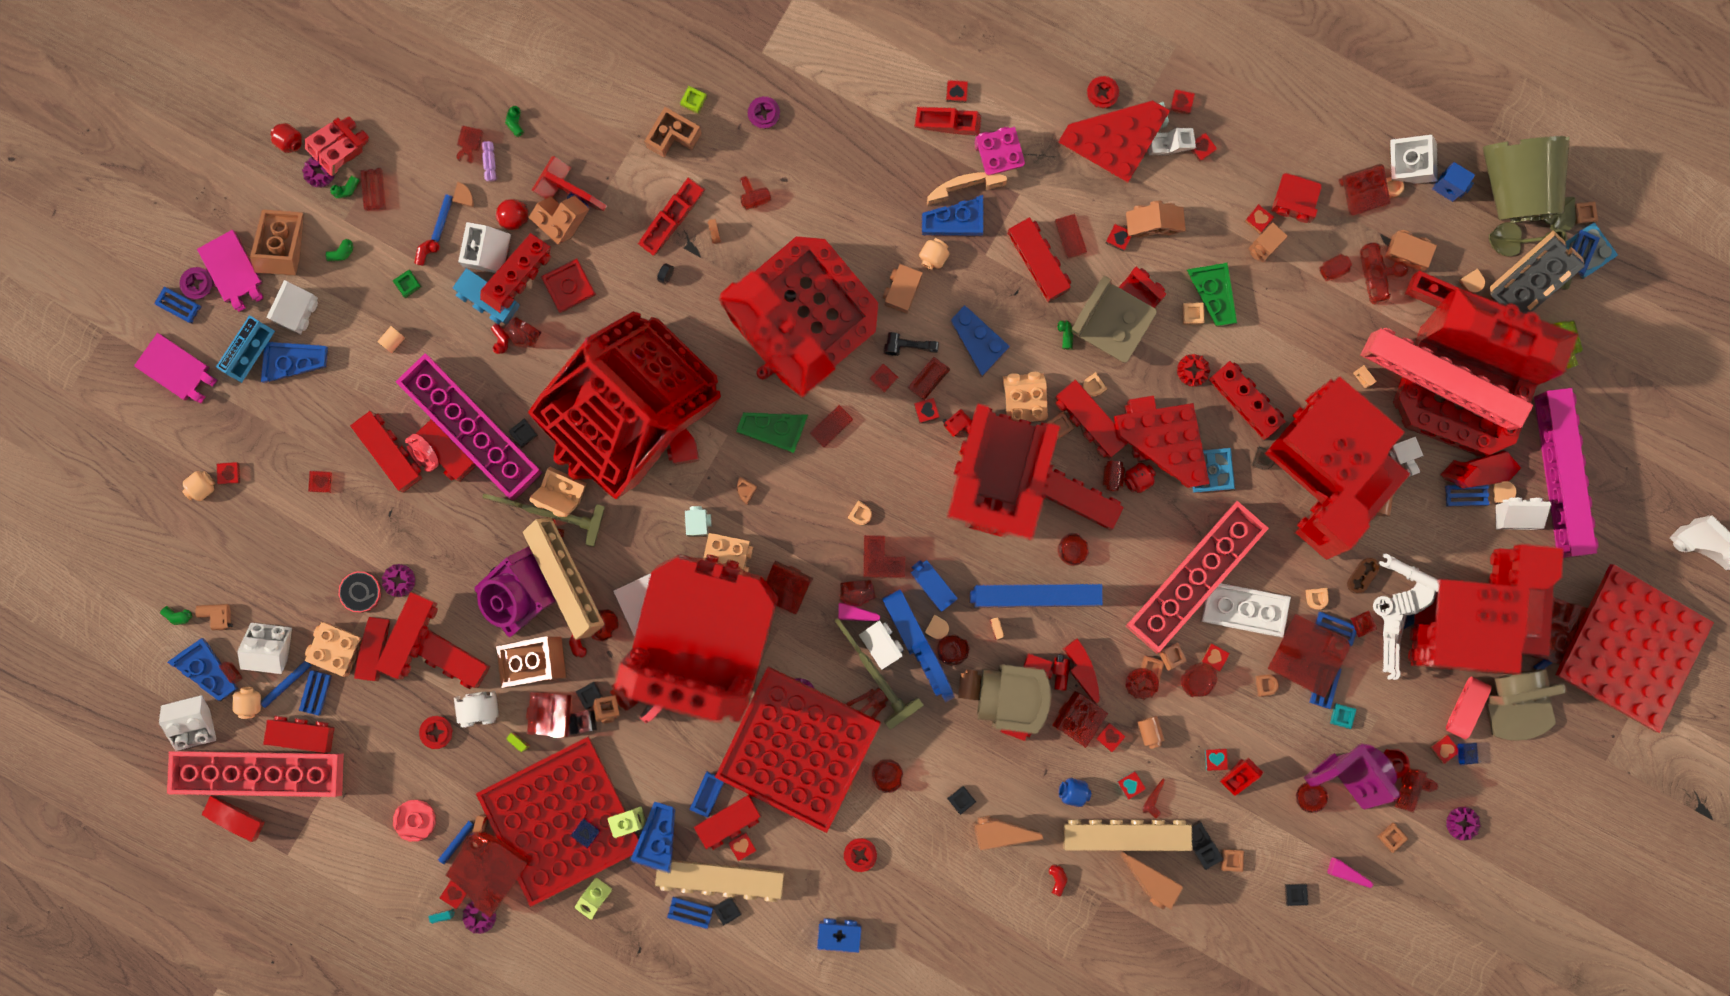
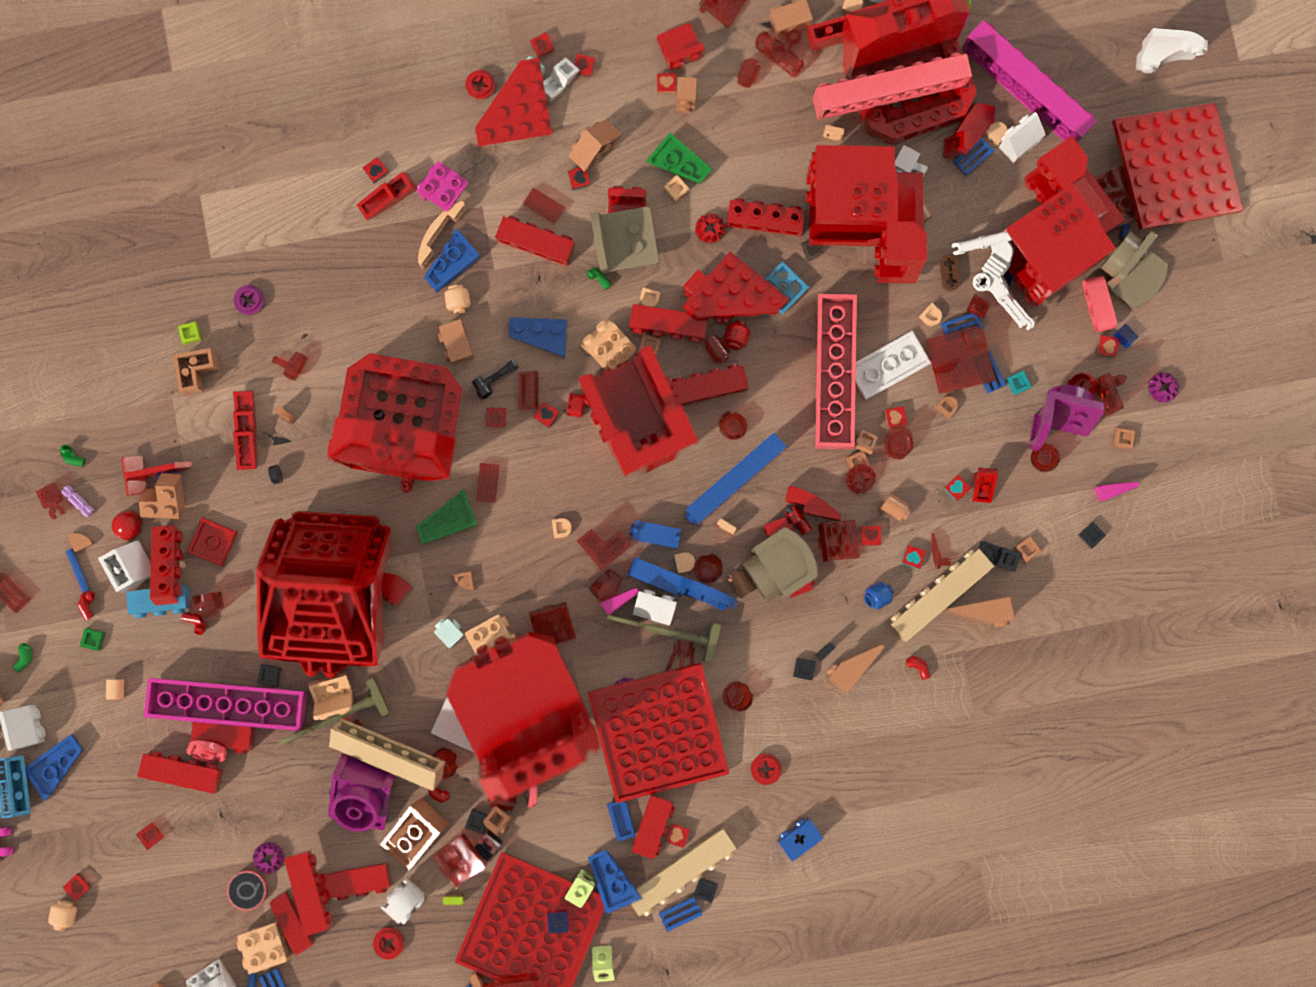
camera: 40 degrees left, 0 degrees up
none -> black tile [816,643,836,661]

